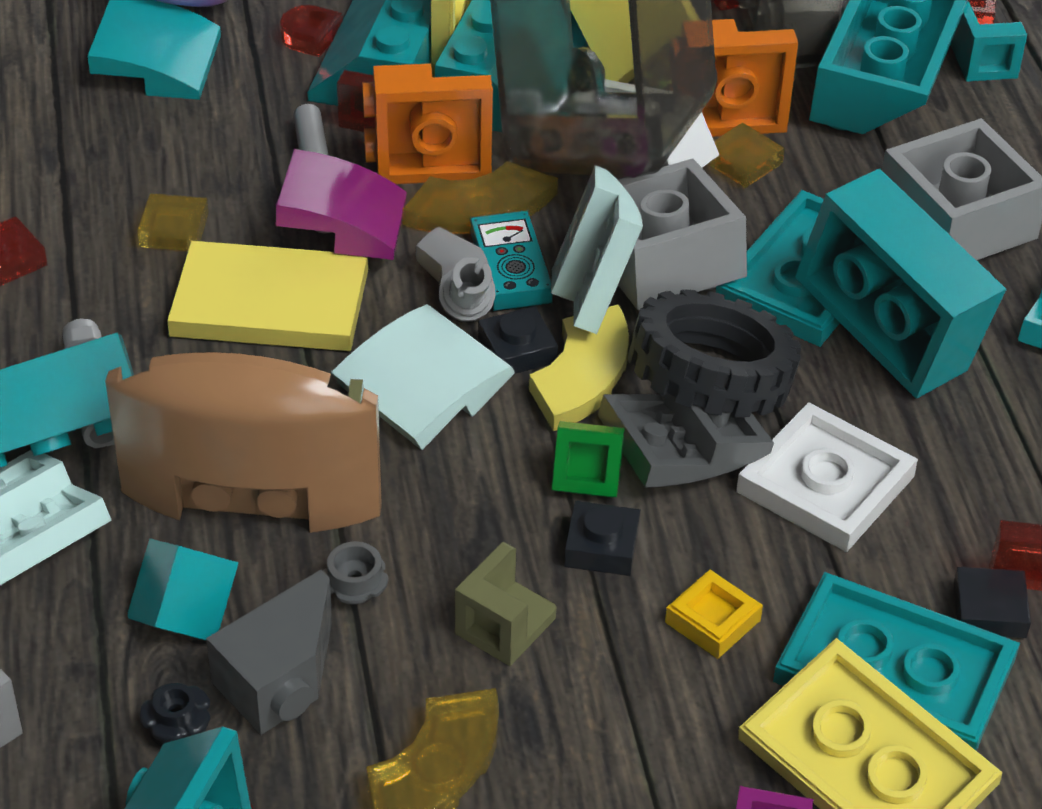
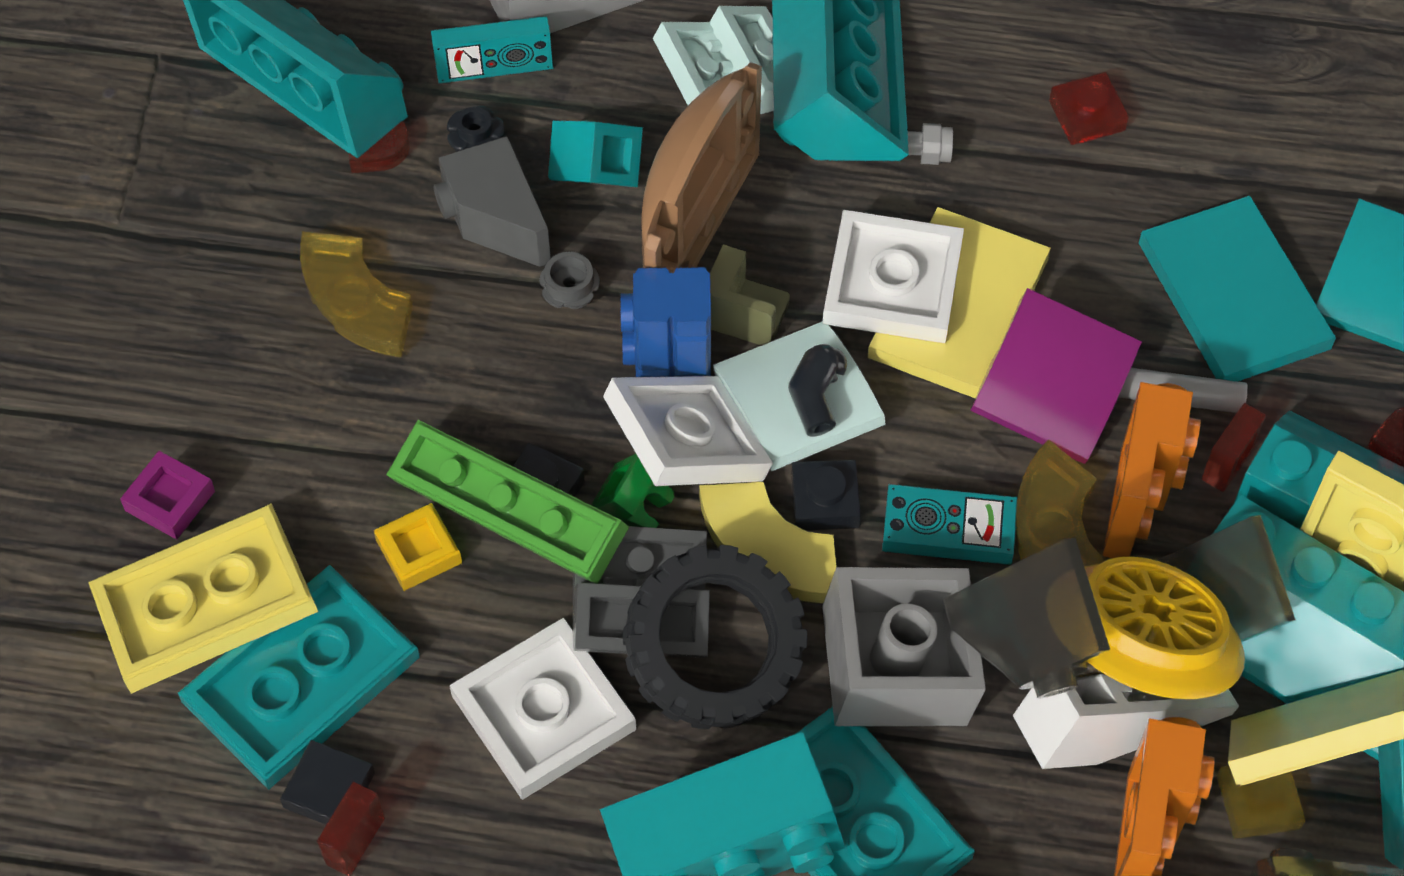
camera: 110 degrees right, 15 degrees up
clear yellow tile [138,193,209,251] -> none
light grey arm [416,227,496,322] -> none
olive panel [455,542,557,666] -> none
light aqua slope [551,165,643,334] -> none
clear yellow tile [708,122,785,188] -> none
none -> bright green tile [386,420,629,584]
none -> teal tile [431,16,553,83]
none -> white tile [603,376,773,486]
none -> blue brick [621,267,711,377]
none -> black arm [788,344,847,437]
none -> white tile [823,210,964,343]
none -> yellow piece [1051,557,1245,699]
none -> teal tile [1139,196,1336,382]

